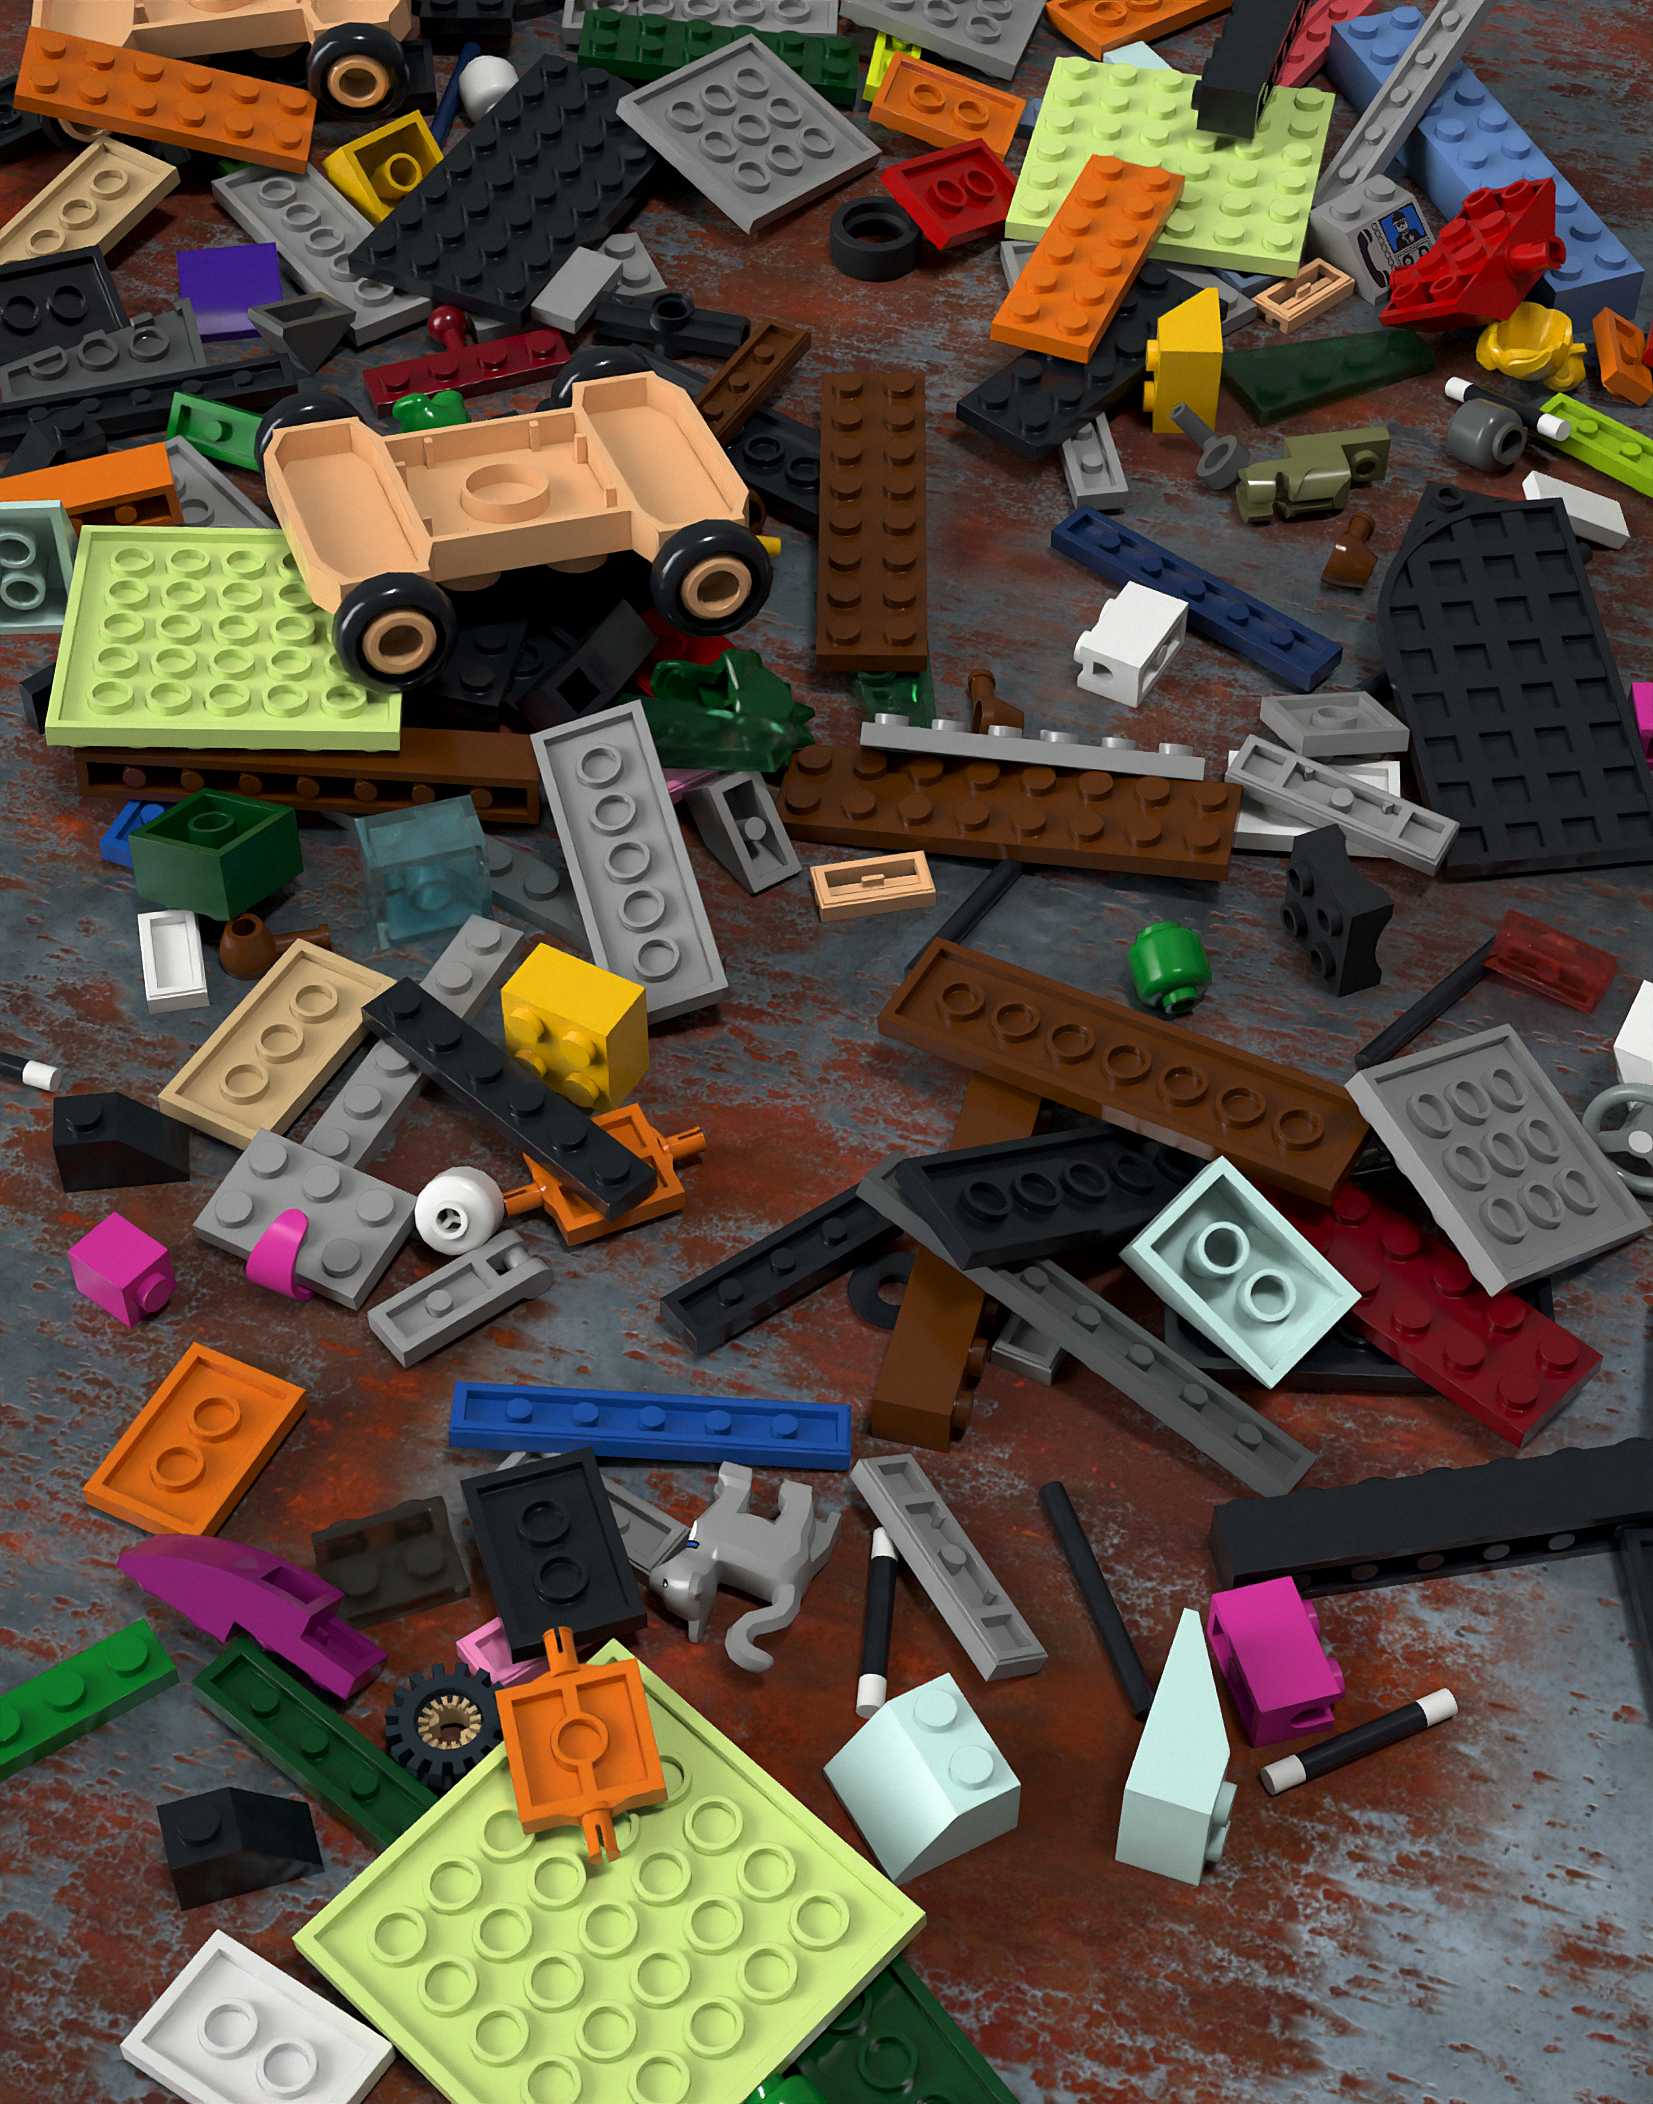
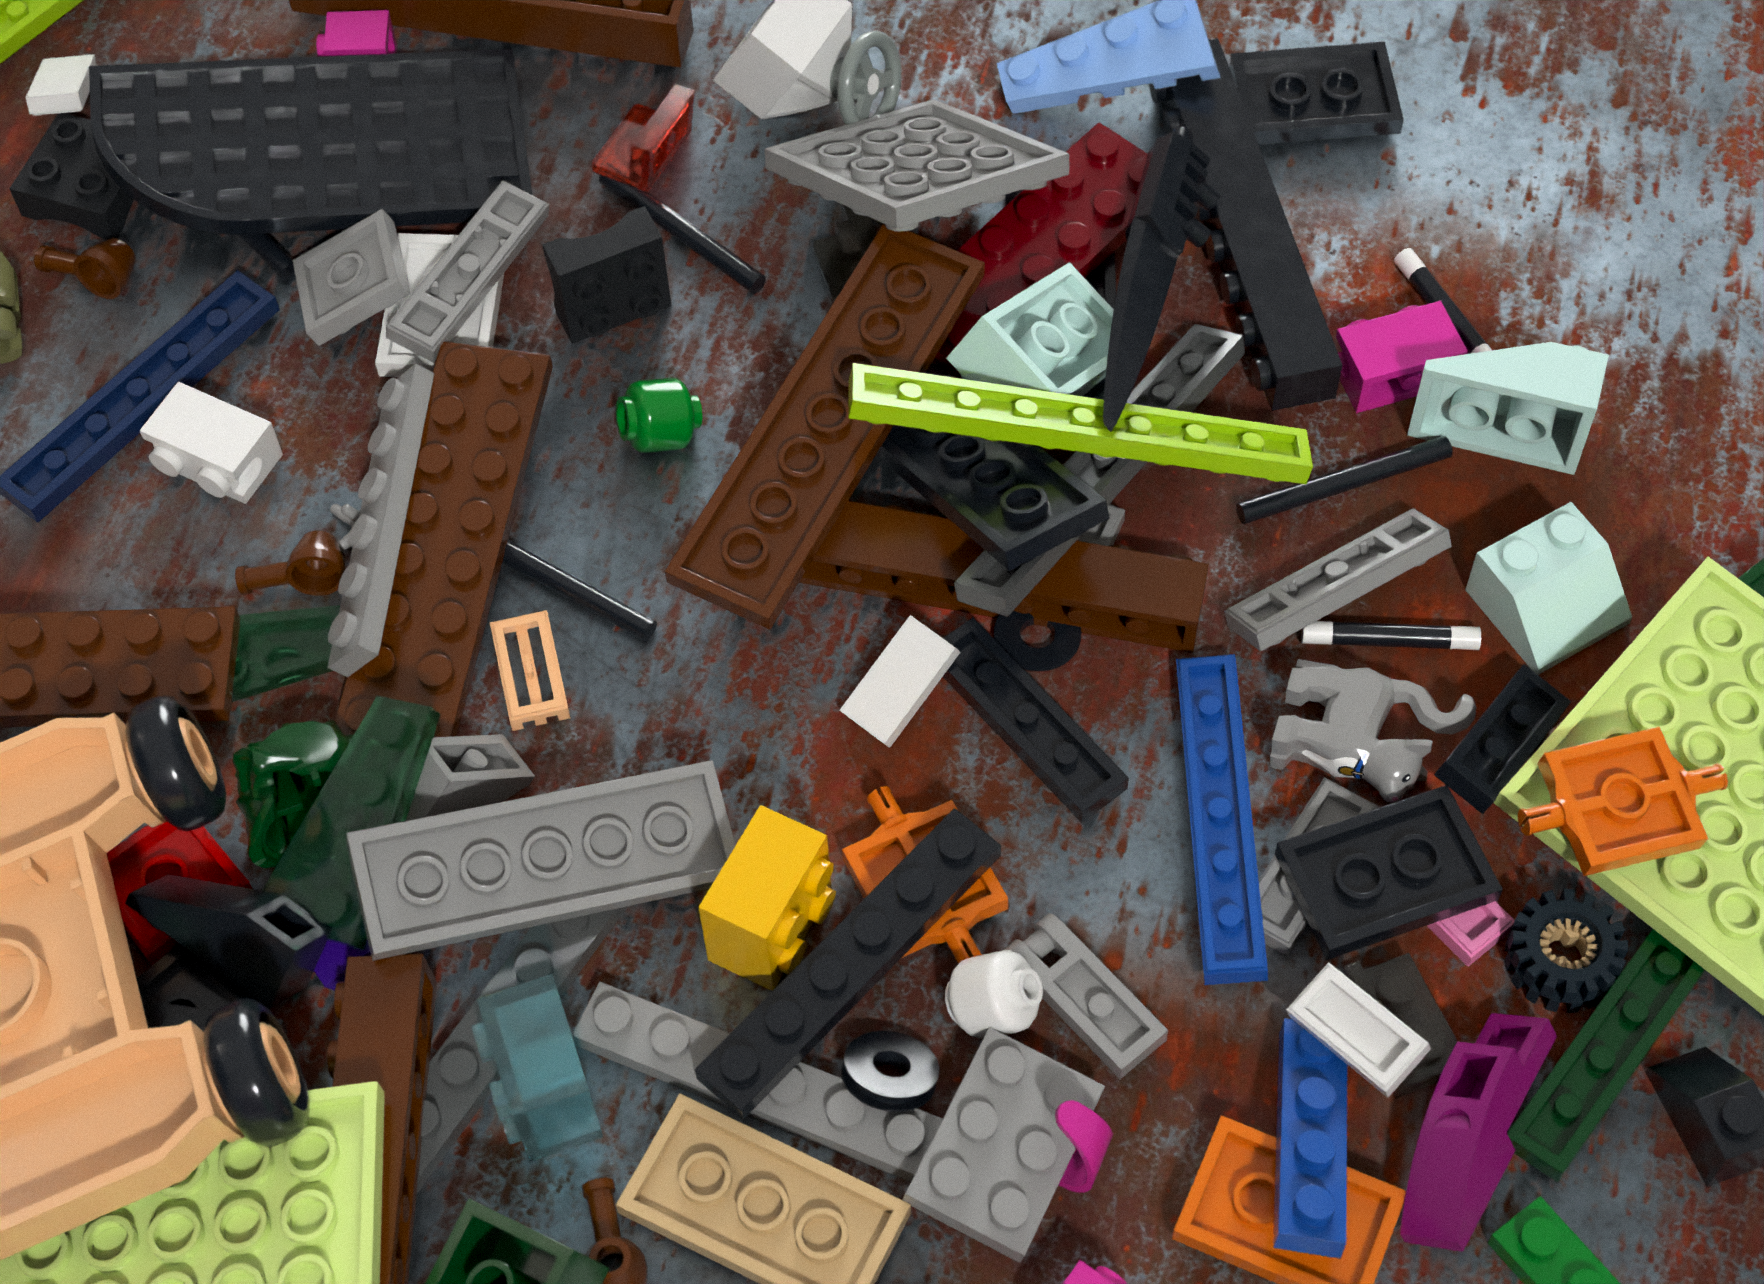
camera: 90 degrees left, 10 degrees up
none -> white tile [839,615,961,748]
none -> black piece [841,1031,939,1112]
none -> lime plate [848,363,1313,484]
none -> black piece [1103,127,1221,432]
none -> blue plate [1273,1018,1347,1259]
none -> white tile [1286,962,1431,1098]
none -> black plate [1434,664,1571,814]

